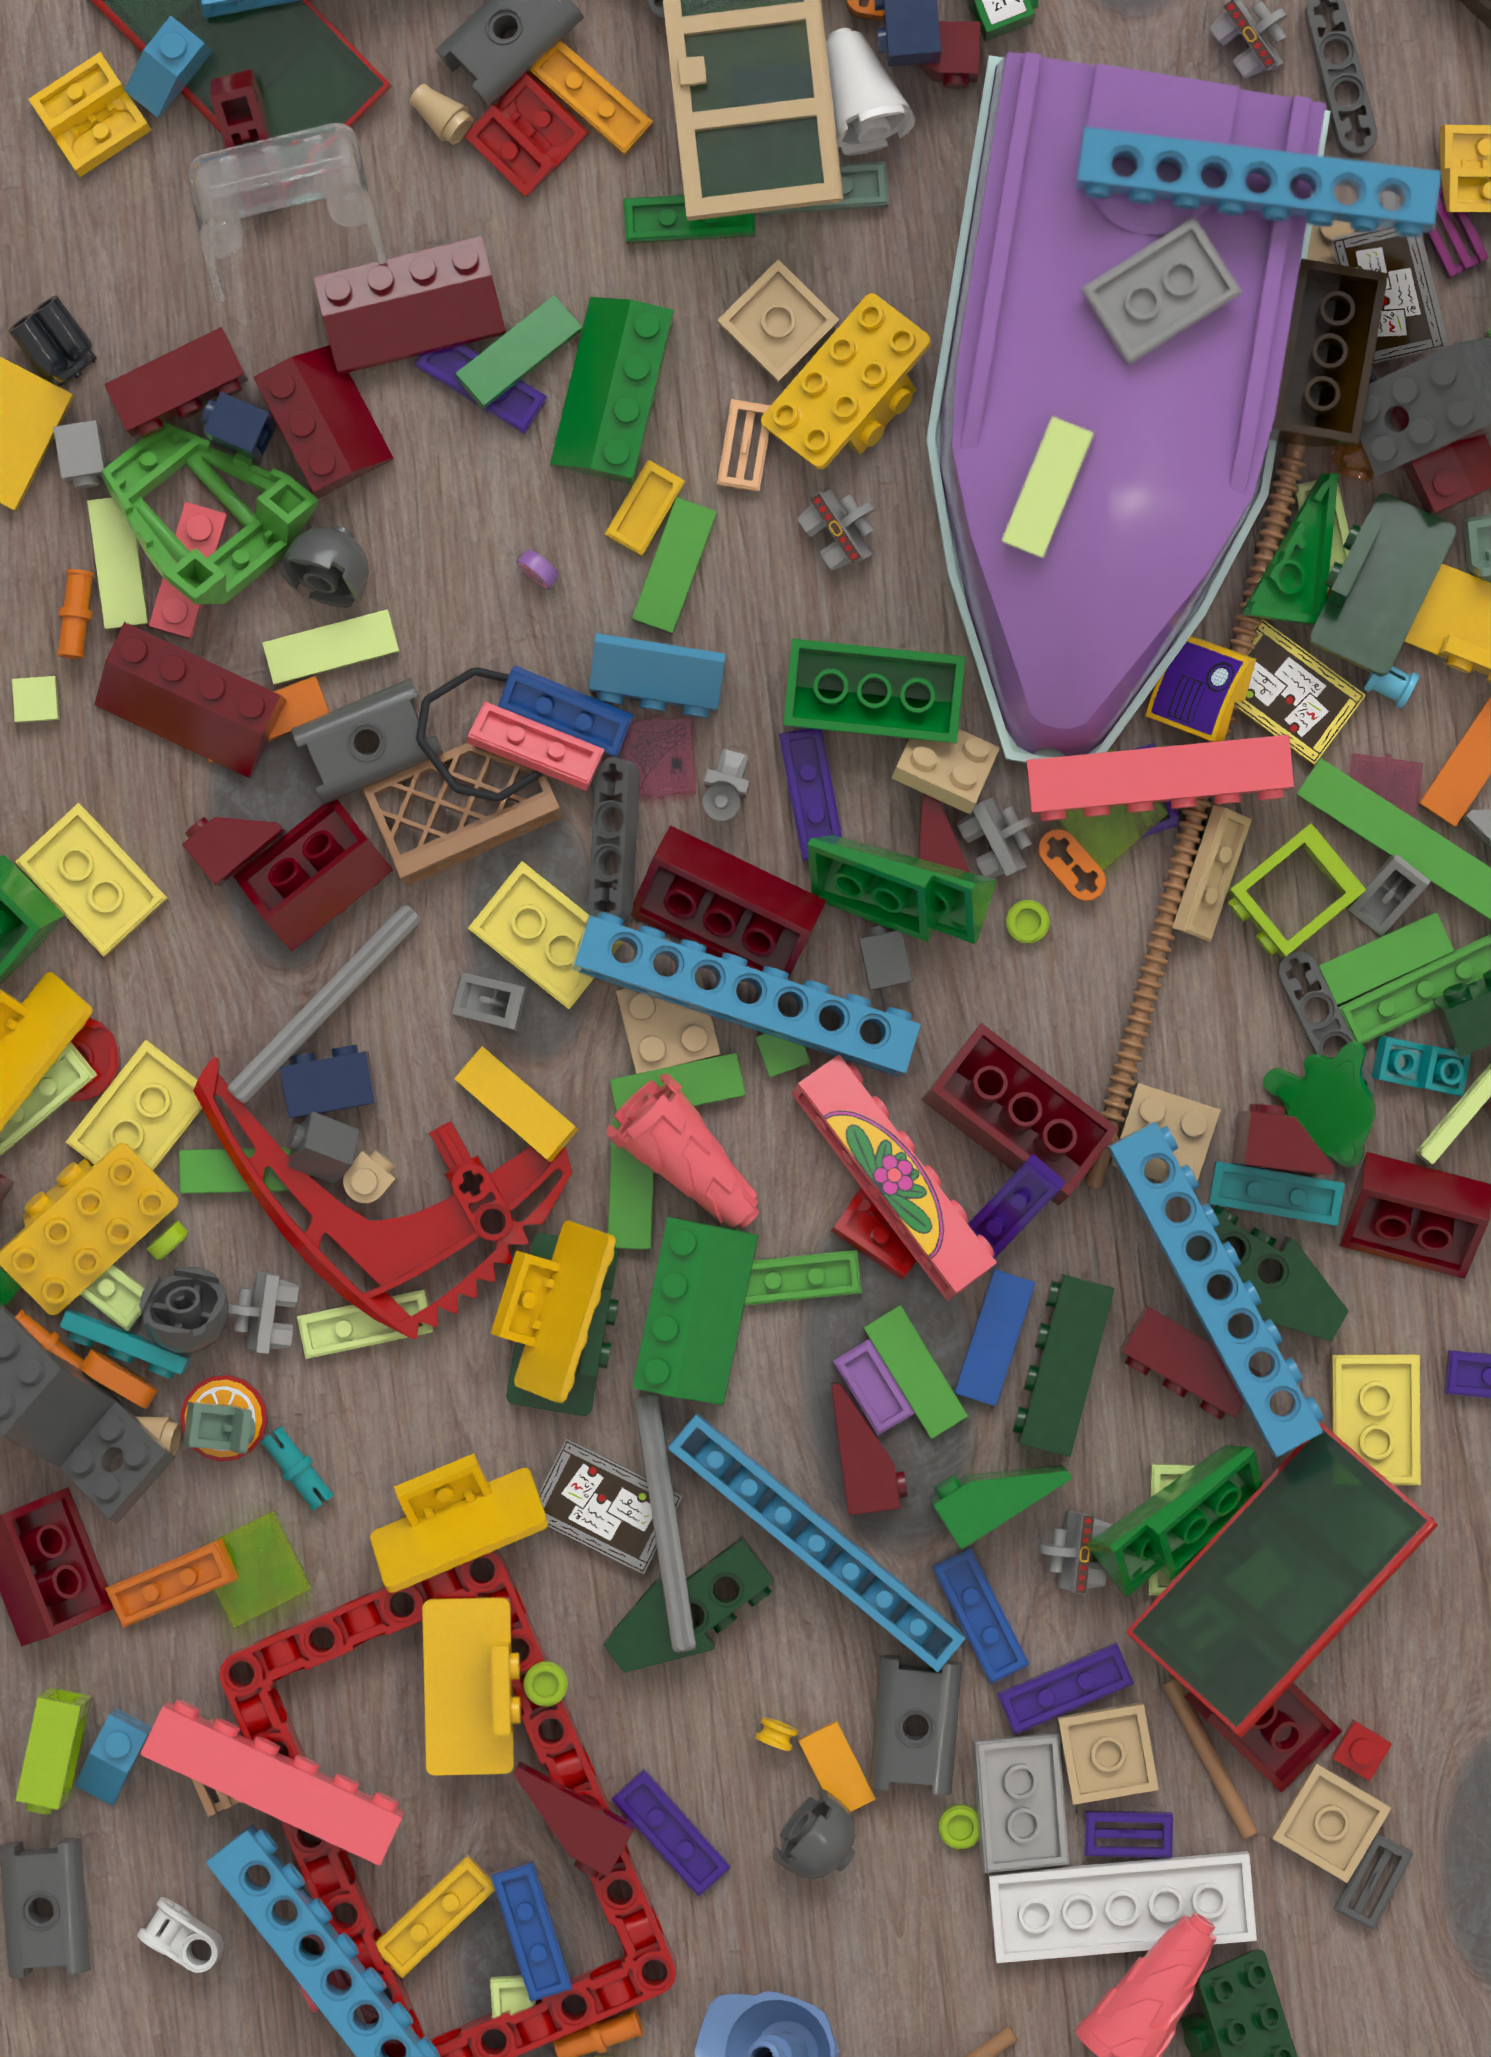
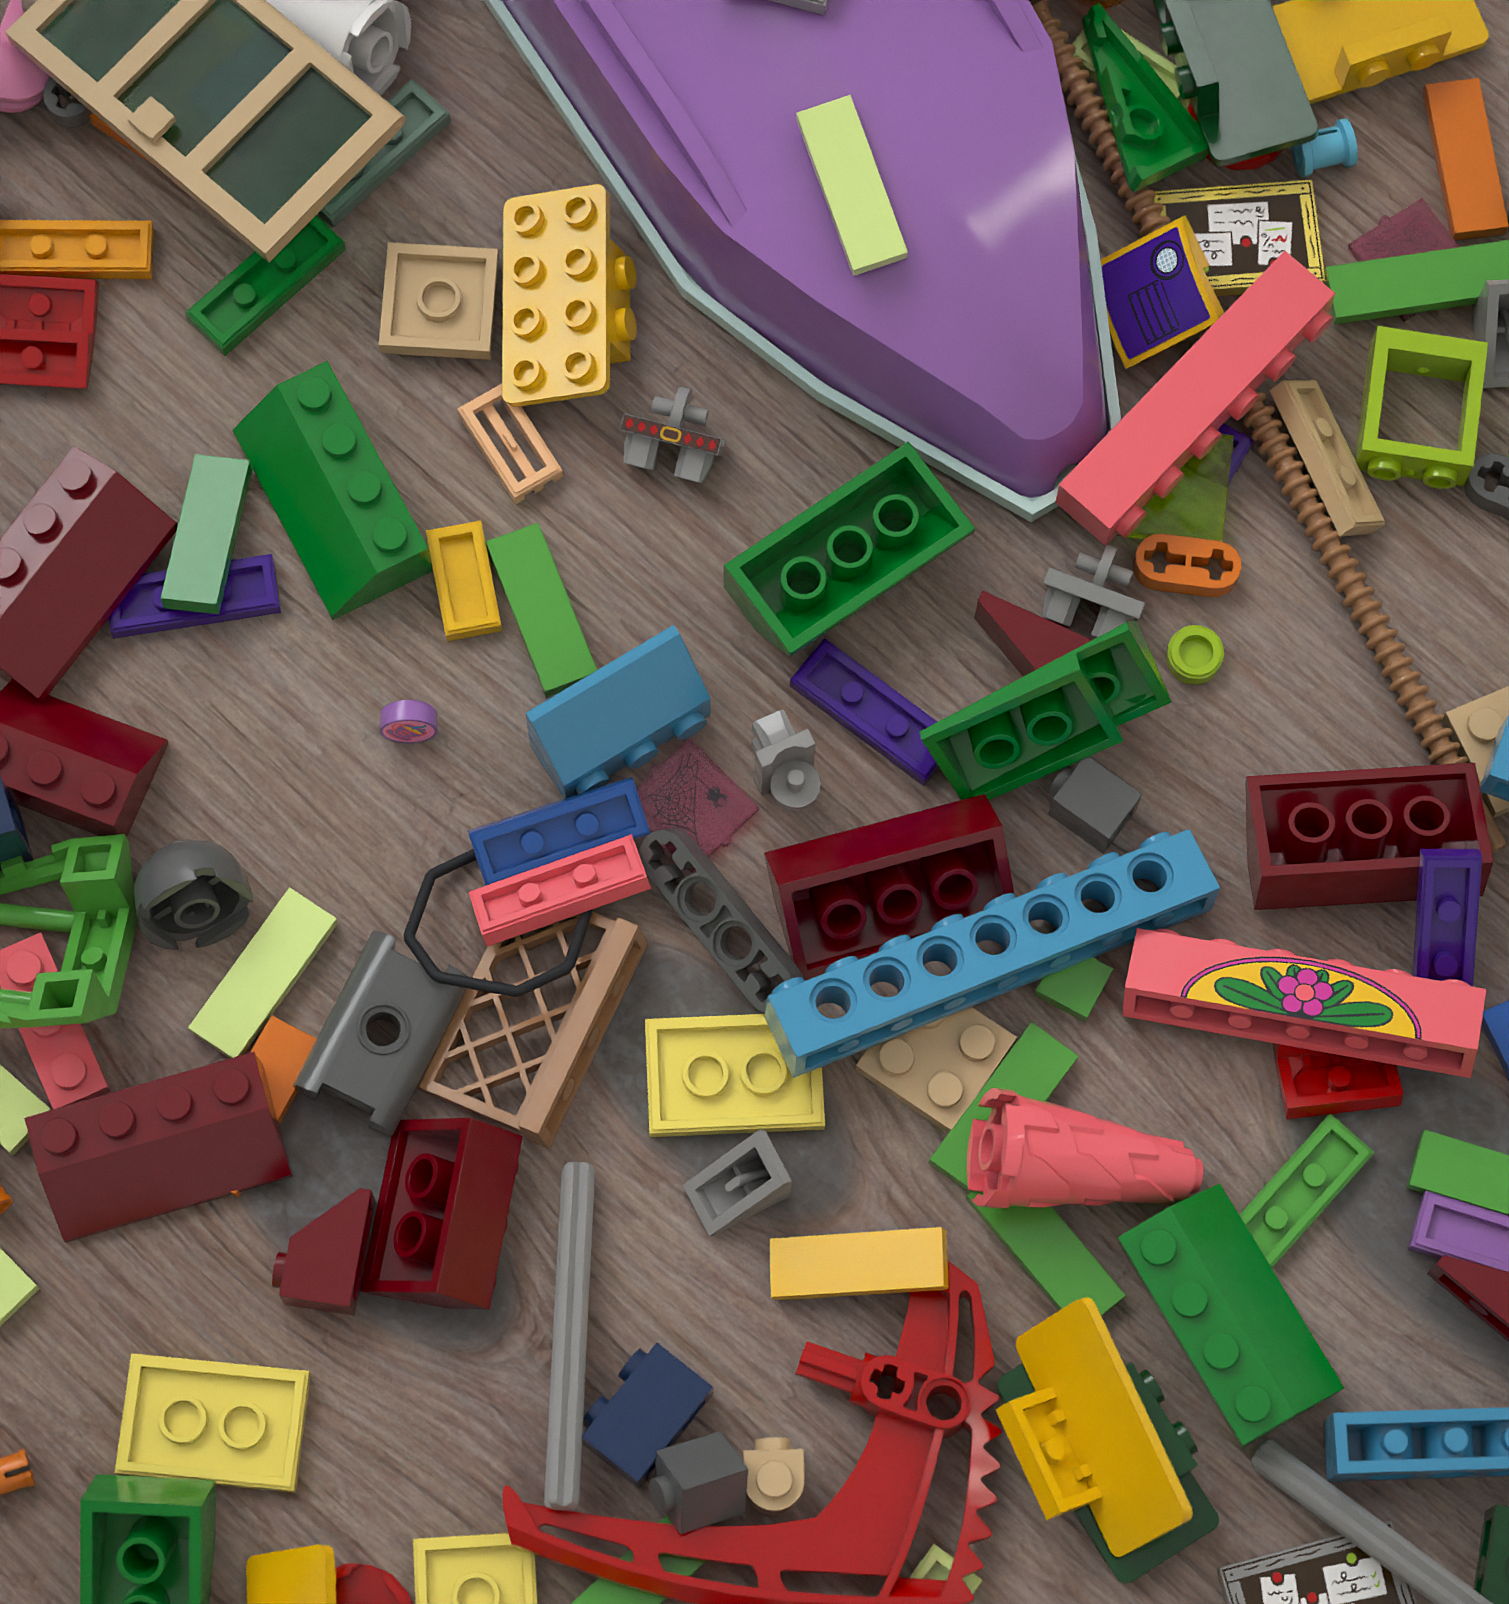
camera: 45 degrees left, 15 degrees down
tan plate [891,728,1000,815] -> none

